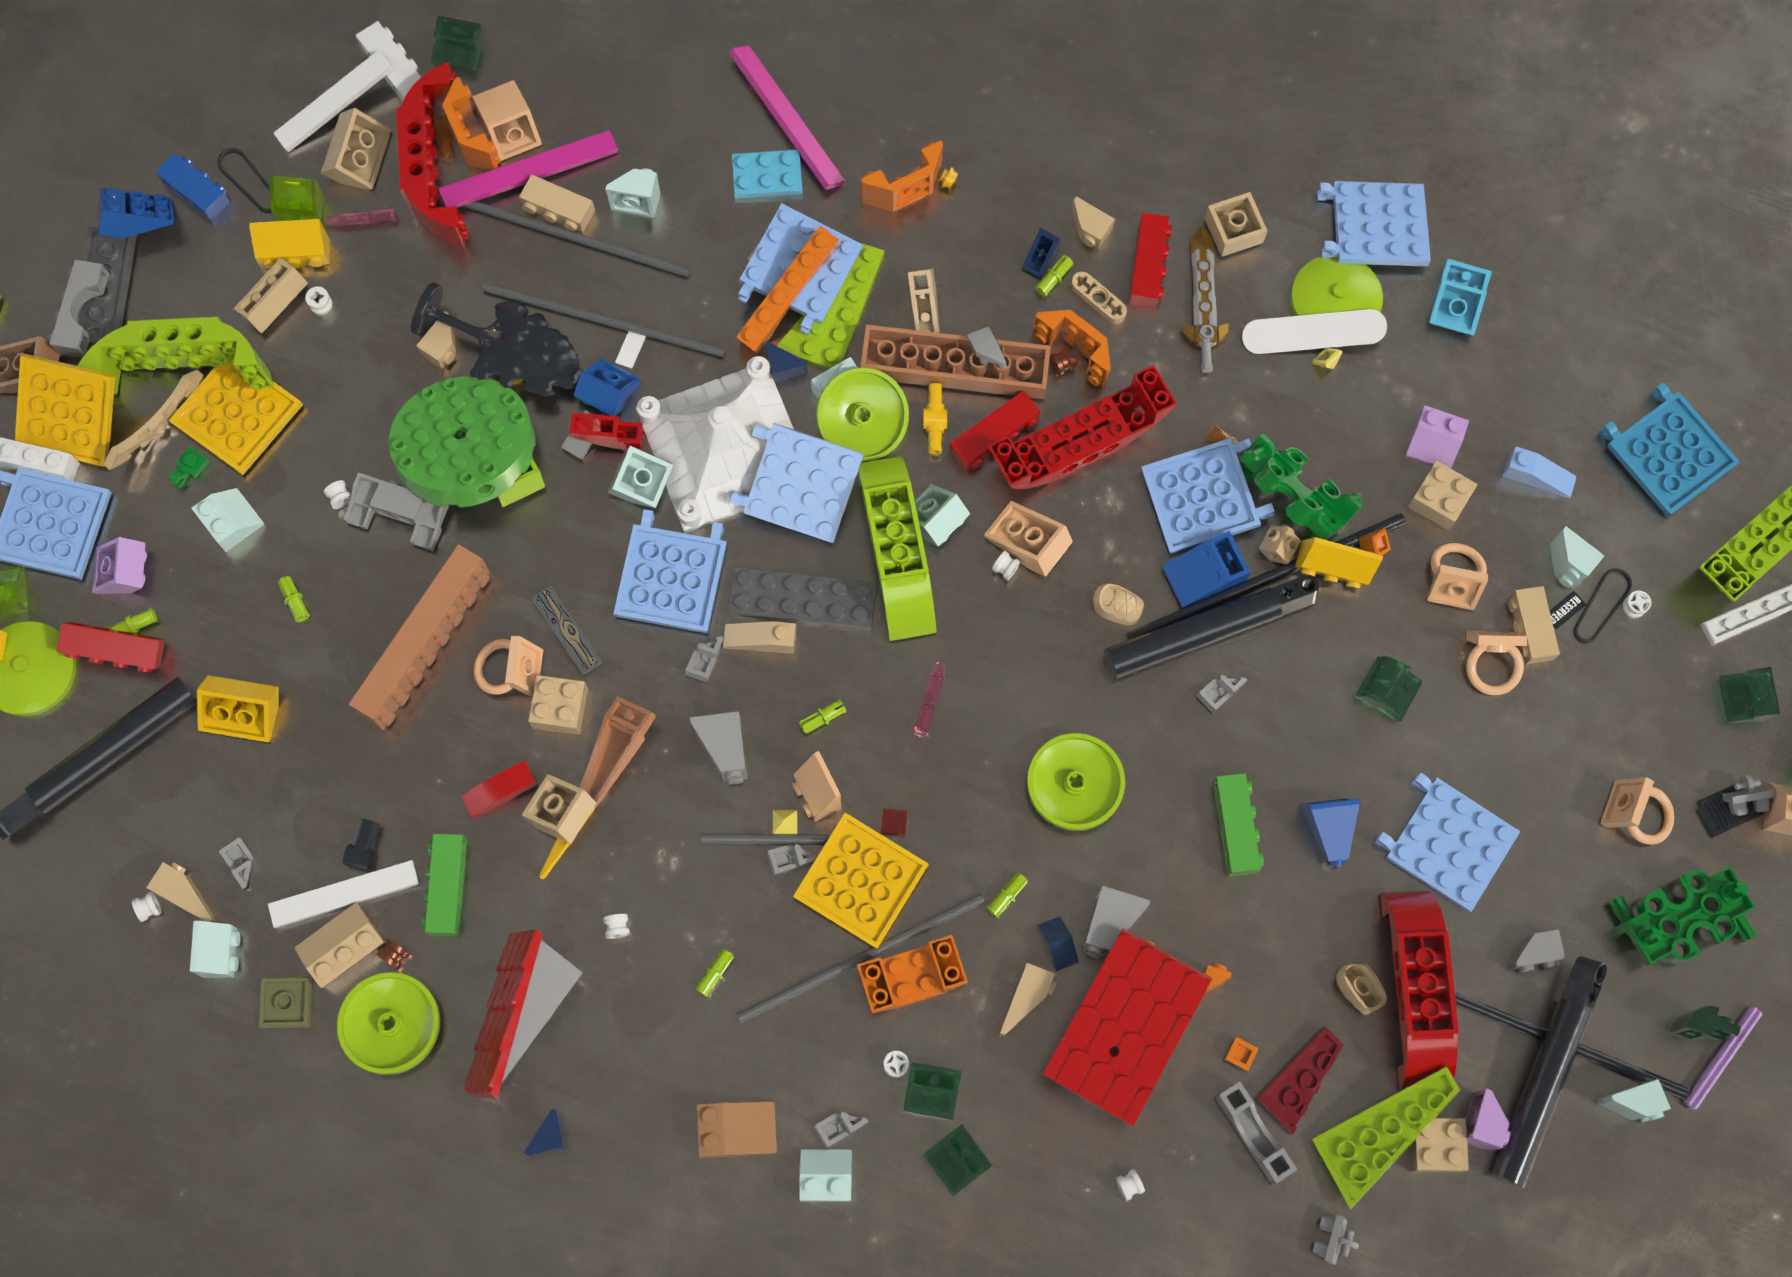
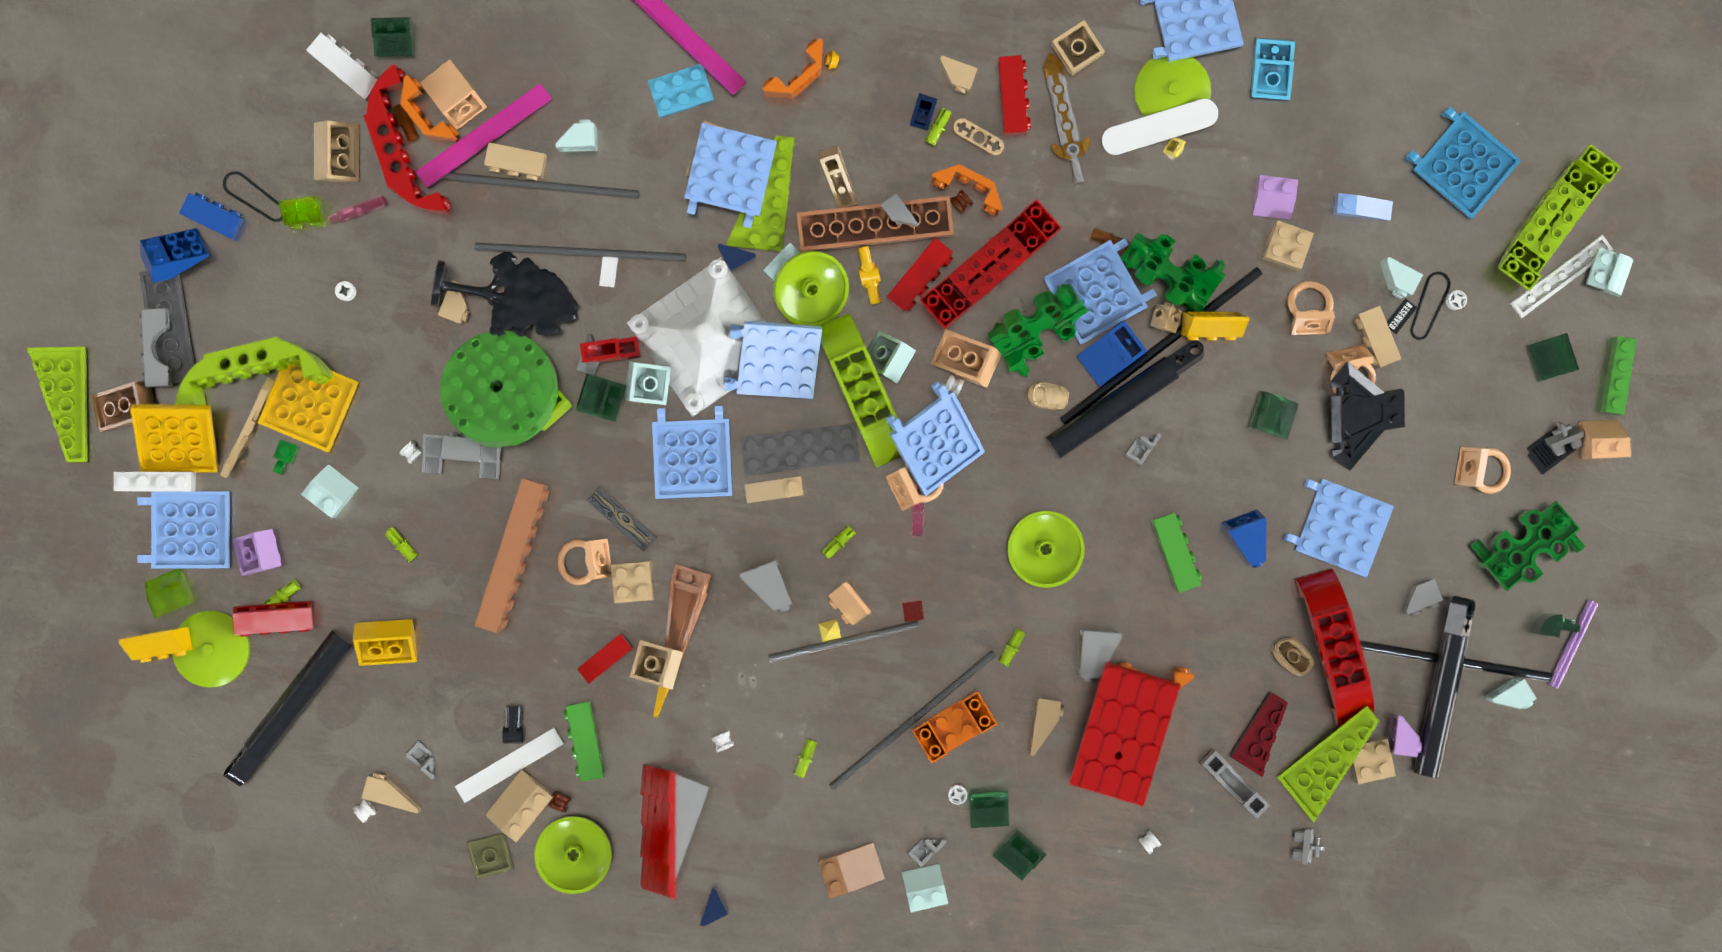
camera: 10 degrees left, 15 degrees up
light aqua slope [190,921,240,978] -> none
tan brick [234,258,308,334] -> none
yellow slope [249,219,330,270] -> none
white tile [274,50,394,152] -> none
blue slope [573,358,642,416] -> none
light grey slope [685,636,723,683] -> none
orange arch [736,225,841,354] -> none
light grey slope [766,844,818,876] -> none
yellow plate [793,813,929,949] -> none
dark blue slope [1037,916,1079,971] -> none
orange plate [1224,1037,1259,1072] -> none
orange slope [1358,528,1391,556] -> none
none -> clear green brick [576,373,626,422]
none -> light blue plate [886,381,985,496]
none -> light nougat tile [886,465,944,511]
none -> green gear [988,283,1089,377]
none -> black plate [1330,362,1405,470]

